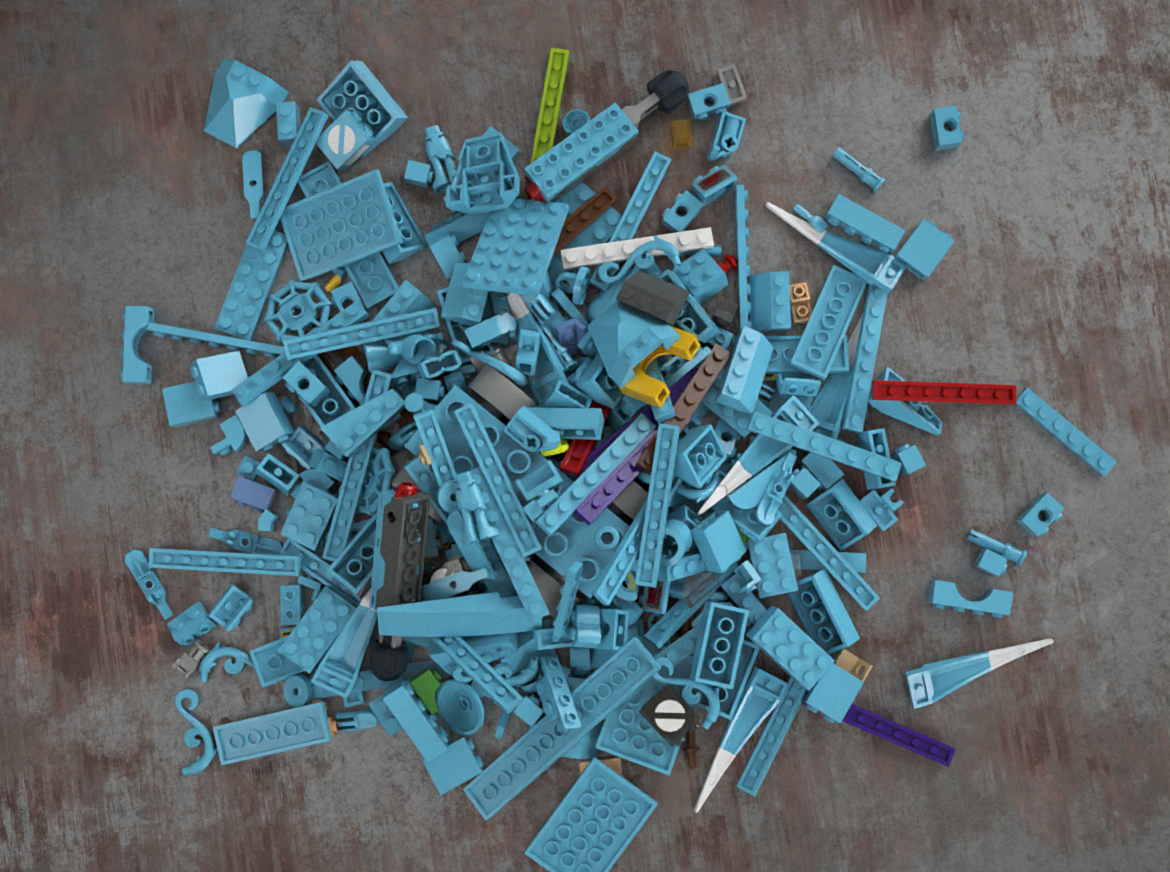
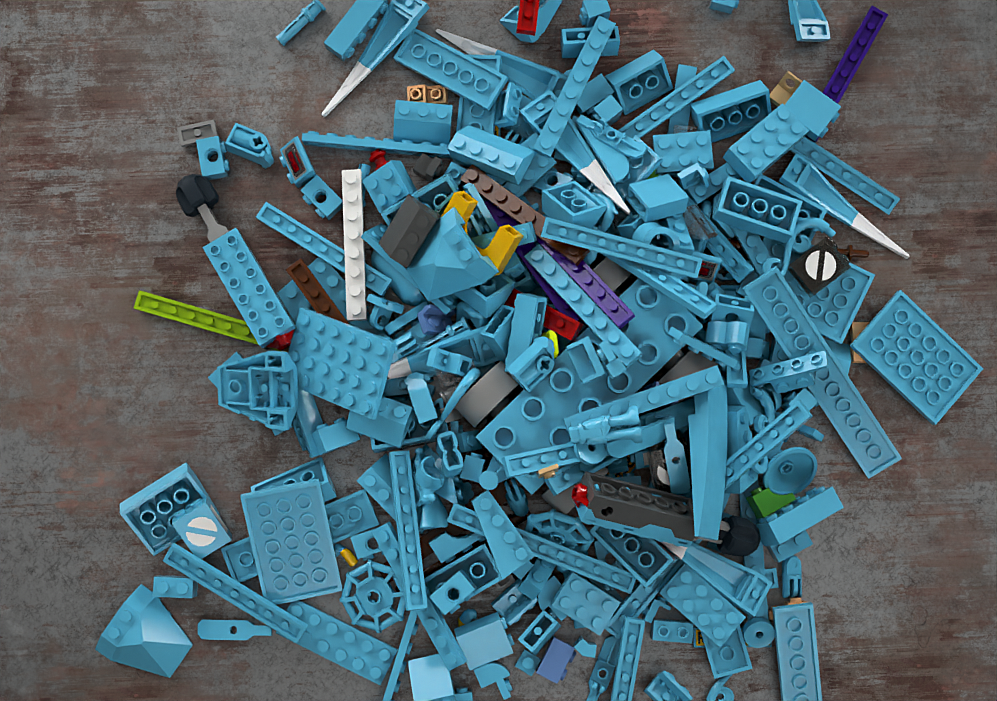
camera: 90 degrees left, 0 degrees up
medium azure brick [404,160,434,188] -> none
medium azure brick [422,735,485,795] -> none
medium azure piece [424,125,457,193] -> none
medium azure plate [454,402,542,558] -> none
medium azure hair [562,109,590,135] -> none
medium azure piece [595,526,620,551] -> none
medium azure plant [598,236,682,284] -> none
clear yellow brick [670,119,693,150] -> none
medium azure piece [793,204,828,233] -> none
medium azure plate [842,283,888,434] -> none
medium azure plate [859,488,904,532] -> none

